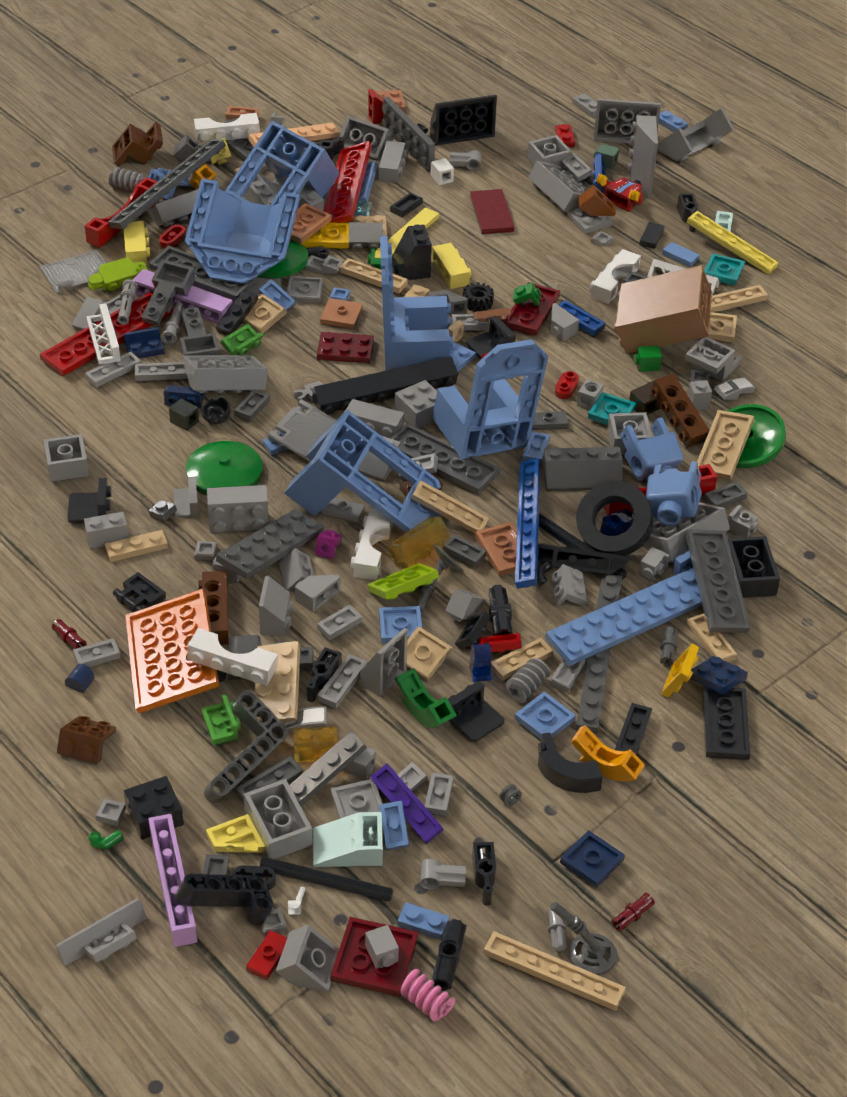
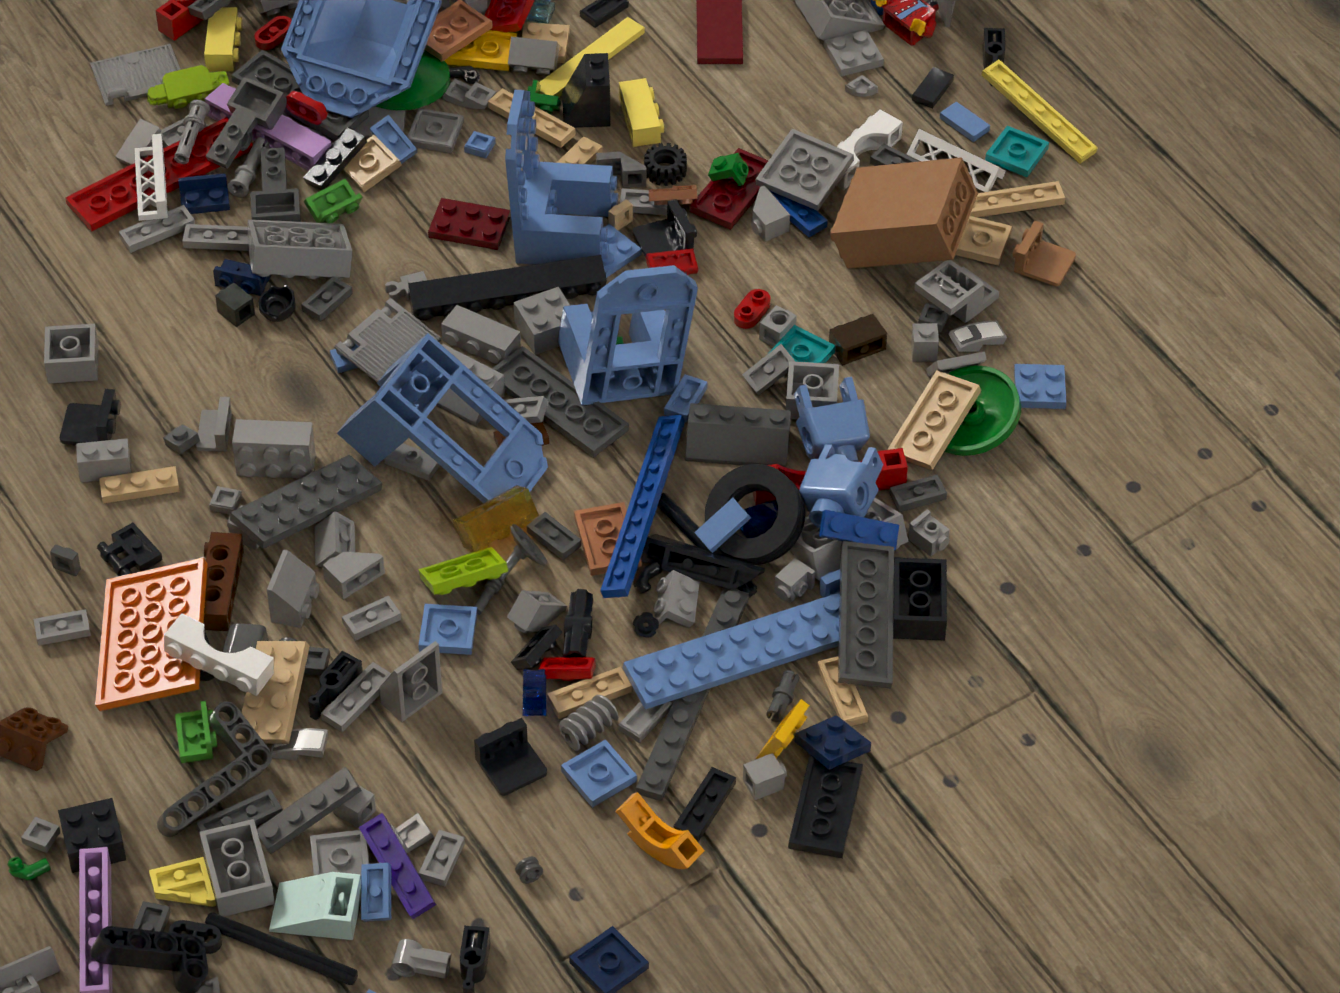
camera: 10 degrees right, 5 degrees up
dark red pin [51,619,87,649] -> none
dark blue brick [65,664,95,693] -> none
green dish [186,441,263,496] -> none
white hand [288,887,306,915] -> none
clear yellow brick [293,726,338,762] -> none
magenta bracket [315,530,342,559] -> none
nougat plate [320,298,363,329] -> none
white arch [350,508,393,580] -> none
green arch [394,668,457,728] -> none
tan plate [407,626,452,681] -> none
tan plate [411,480,489,533] -> none
dark grey plate [532,411,568,430] -> none
black arch [538,732,603,793] -> none
dark orange slope [579,185,616,216] -> none
green brick [634,346,662,372] -> none
reddish brown brick [650,373,710,448] -> none
light aqua slope [715,211,733,231] -> none
none -> dark grey plate [50,544,81,576]
none -> red plate [286,91,327,125]
none -> black plate [633,612,659,637]
none -> medium blue tile [694,498,751,553]
none -> light grey plate [742,344,795,395]
none -> light grey brick [743,753,787,800]
none -> light grey plate [756,129,854,211]
none -> blue plate [819,510,899,551]
none -> light grey tile [926,351,987,378]
none -> medium nougat bracket [1012,220,1076,286]
none -> medium blue plate [1014,364,1066,409]

